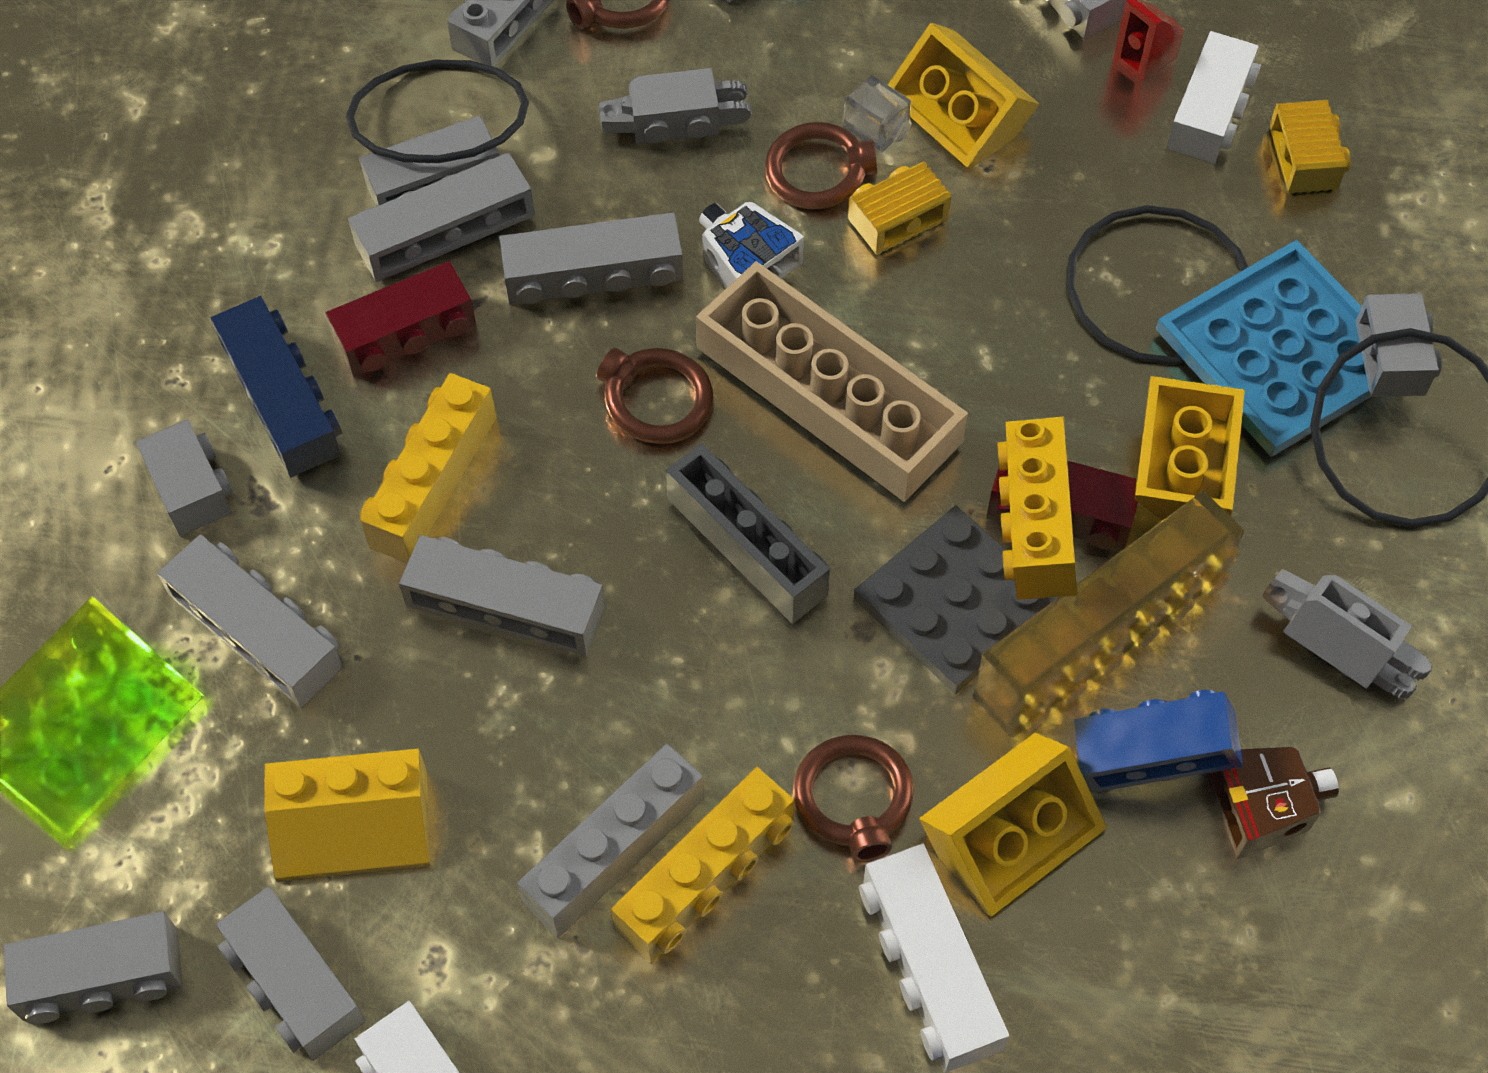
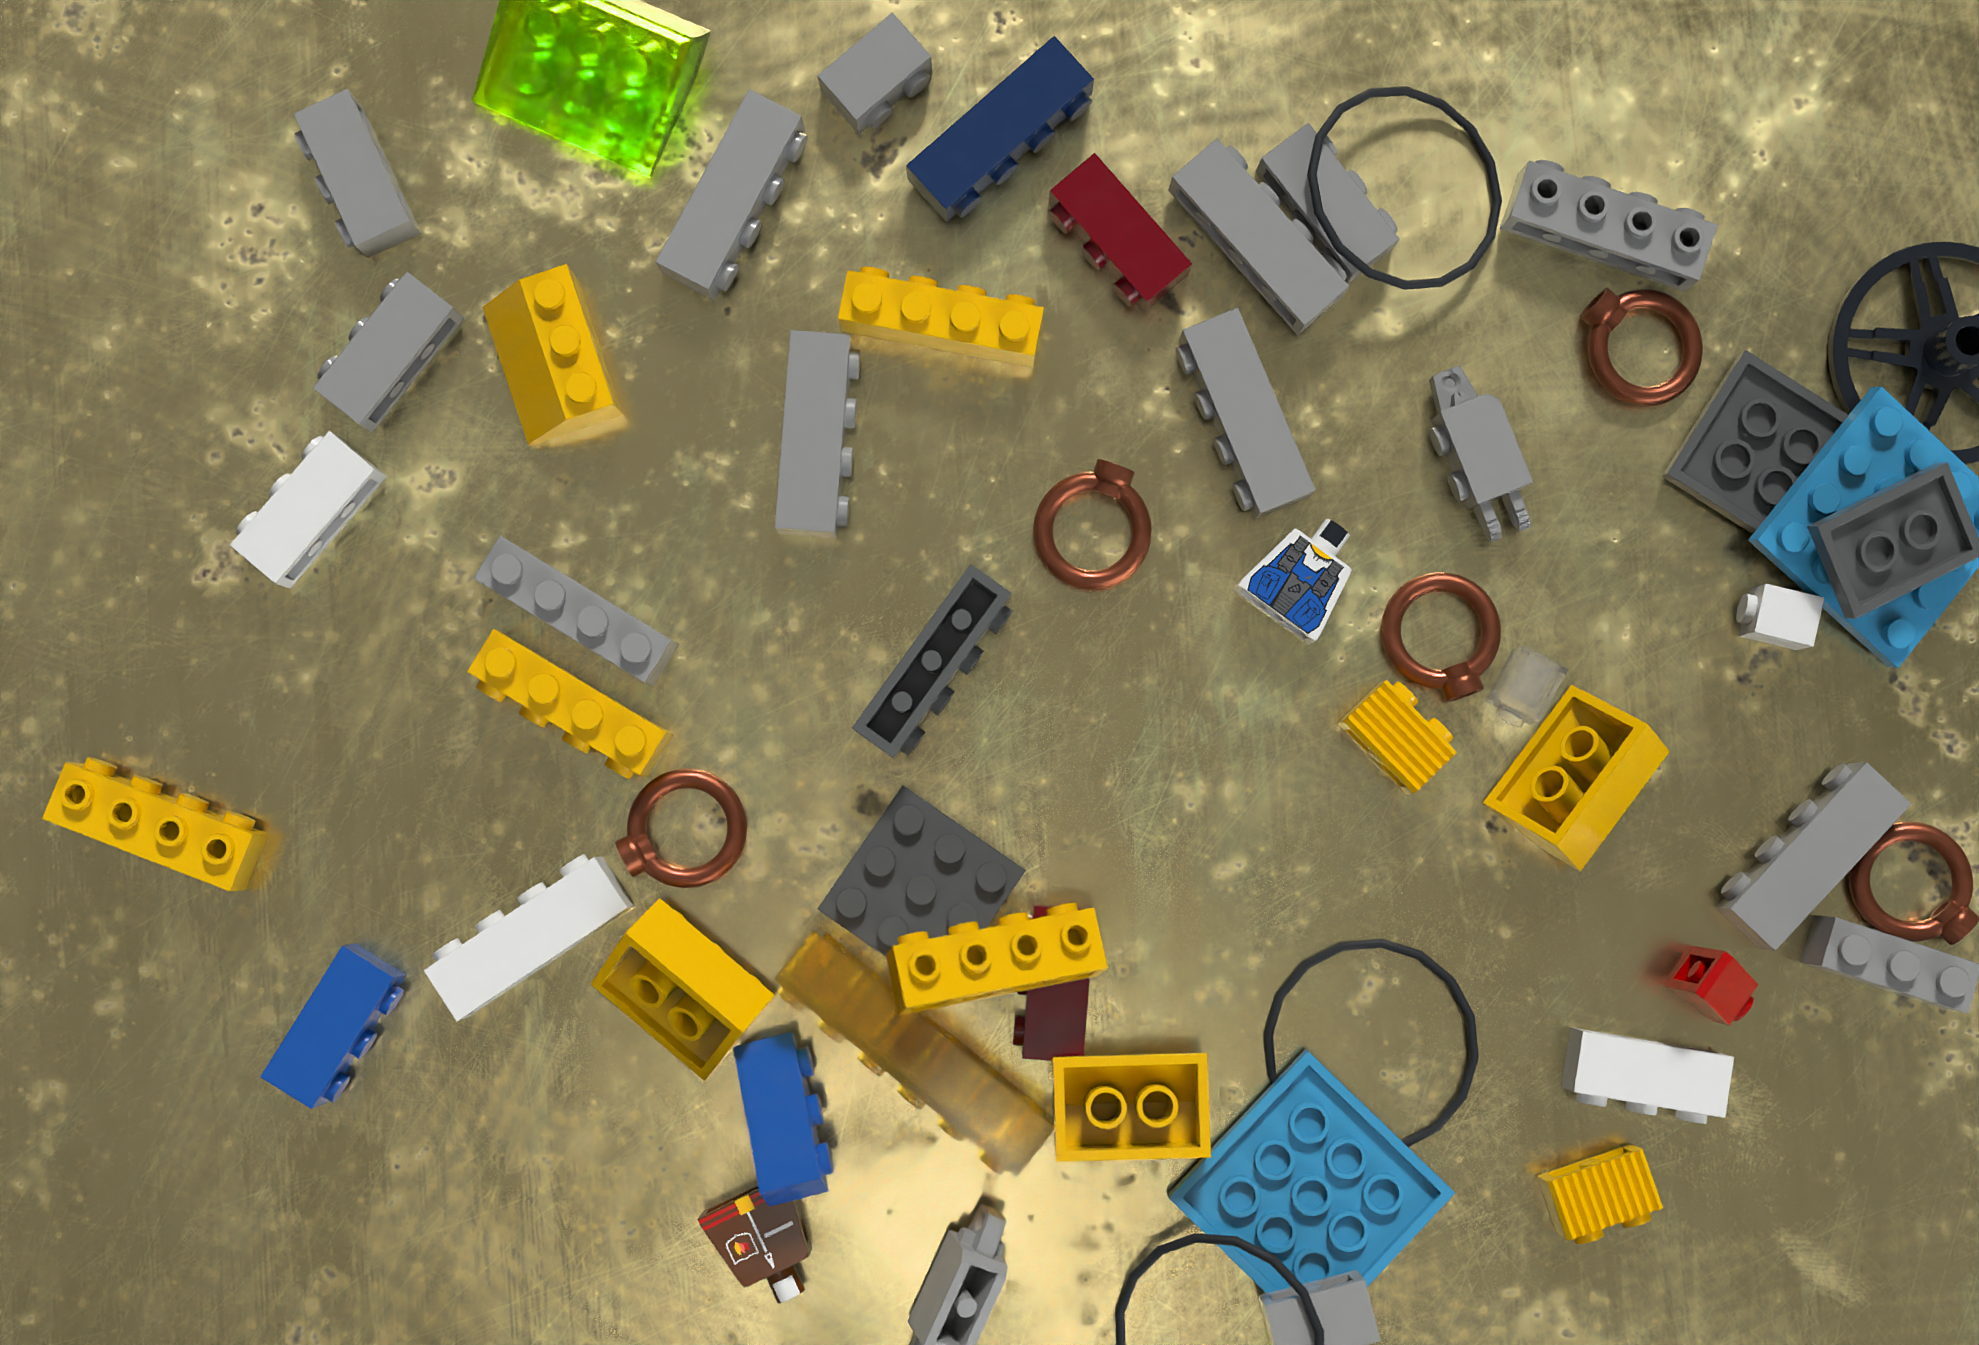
camera: 75 degrees right, 25 degrees up
tan brick [695,261,968,502] -> none

